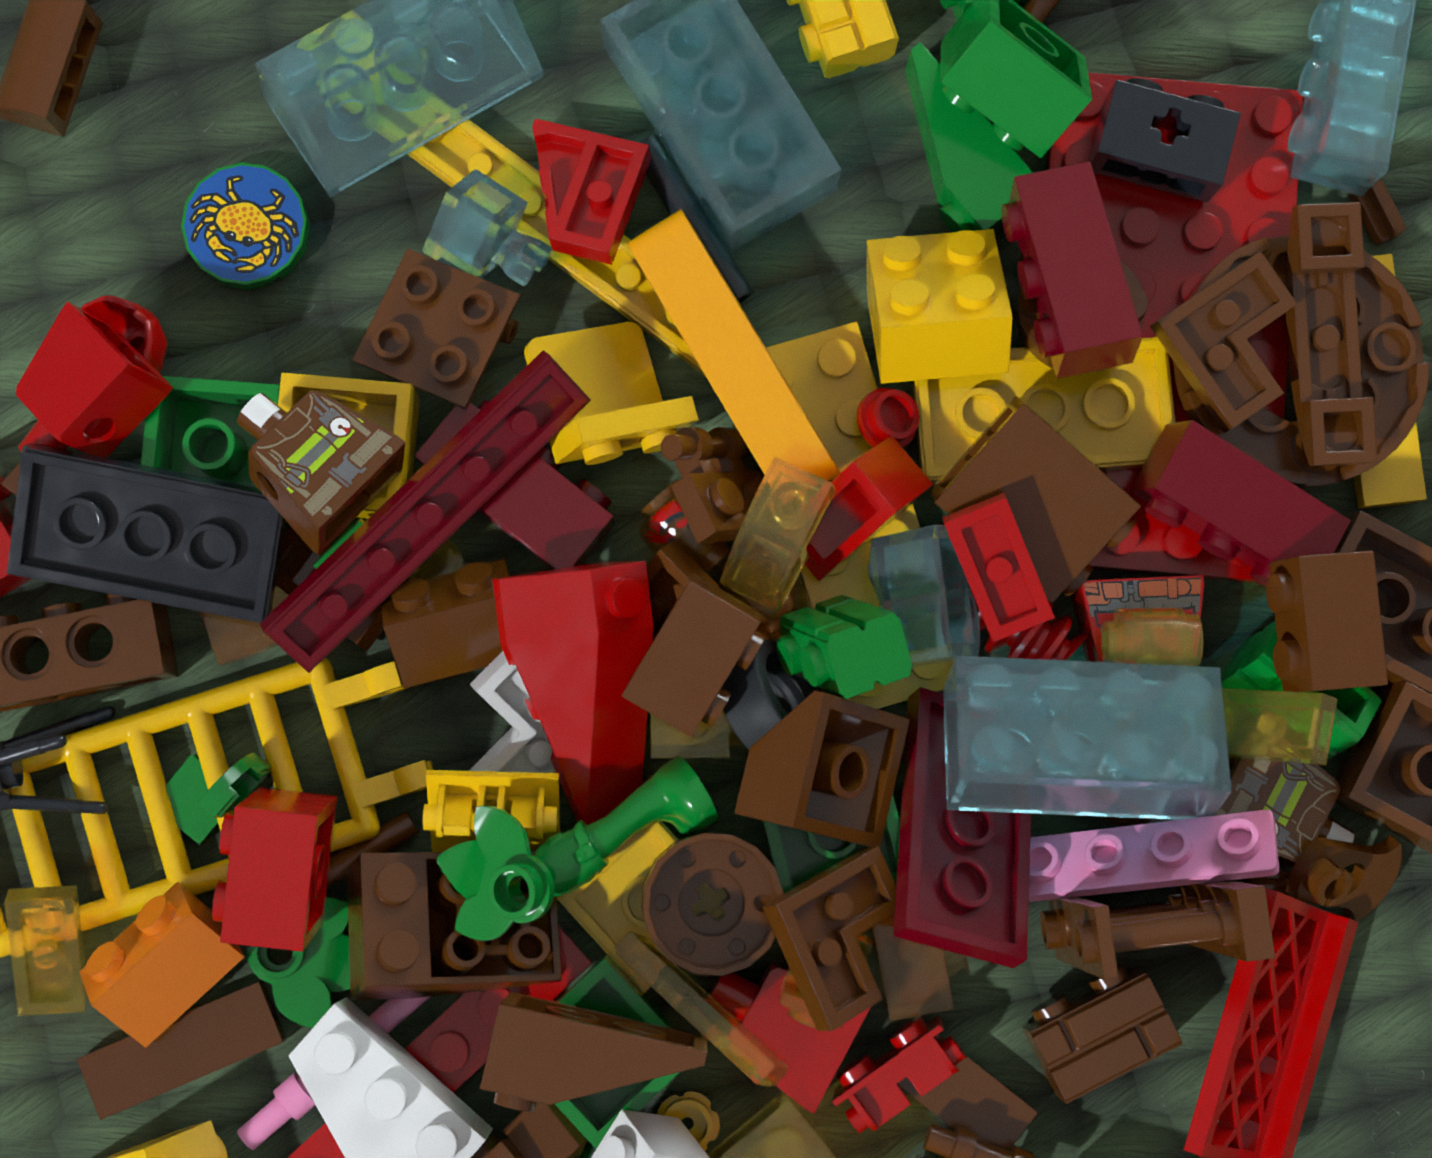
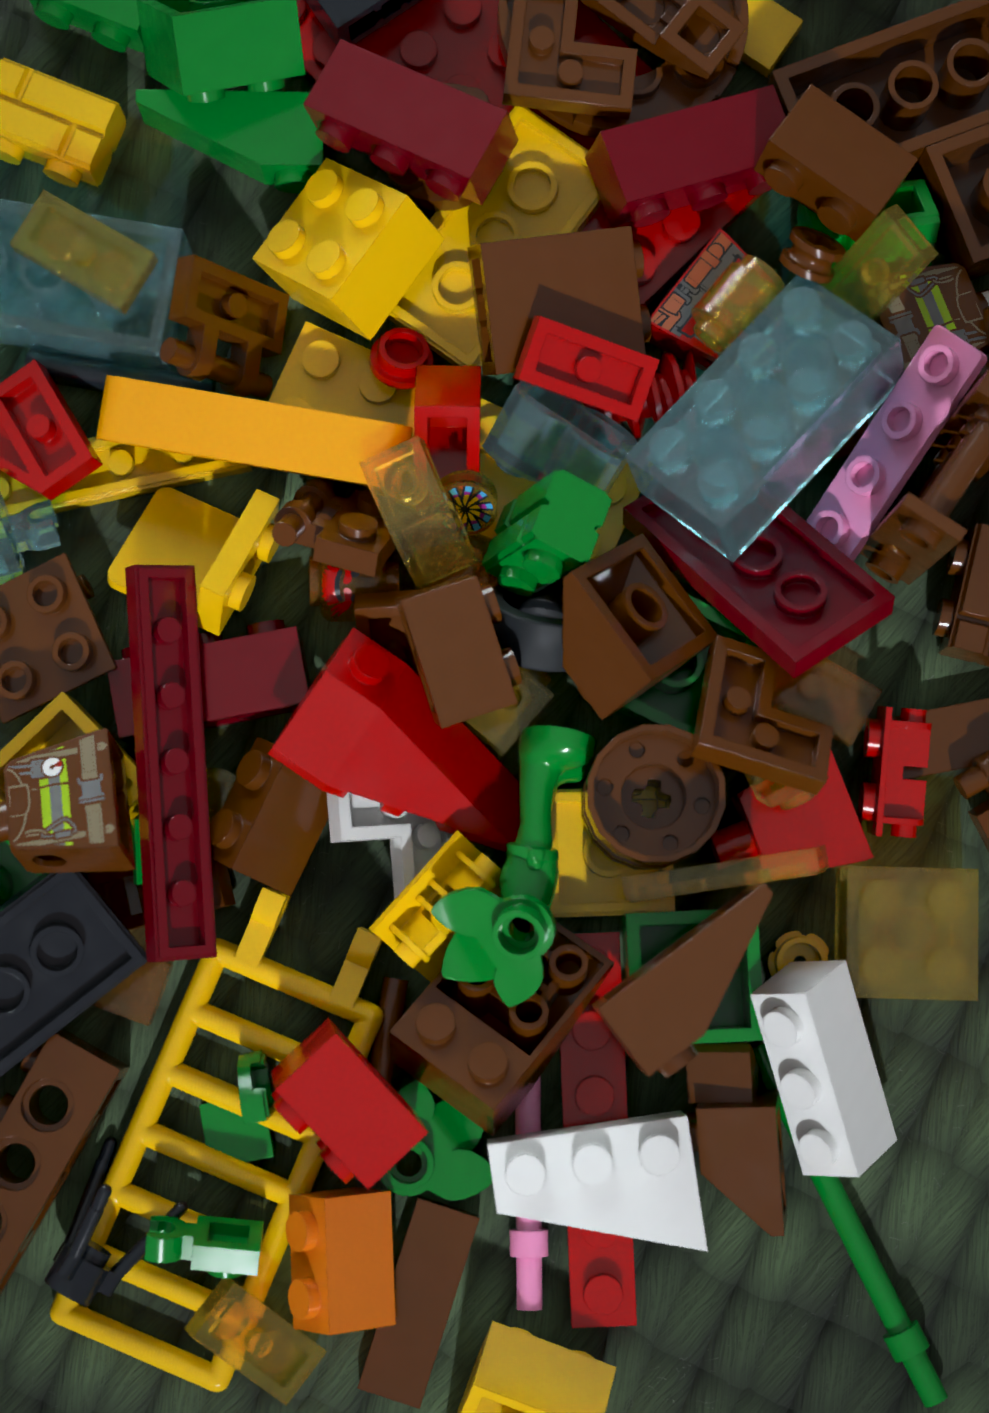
camera: 45 degrees left, 0 degrees up
none -> clear yellow plate [10,189,158,315]
none -> green plate [144,1215,264,1279]
none -> reddish brown plate [160,254,289,399]
none -> tile [433,470,498,536]
none -> reddish brown bush [779,226,846,284]

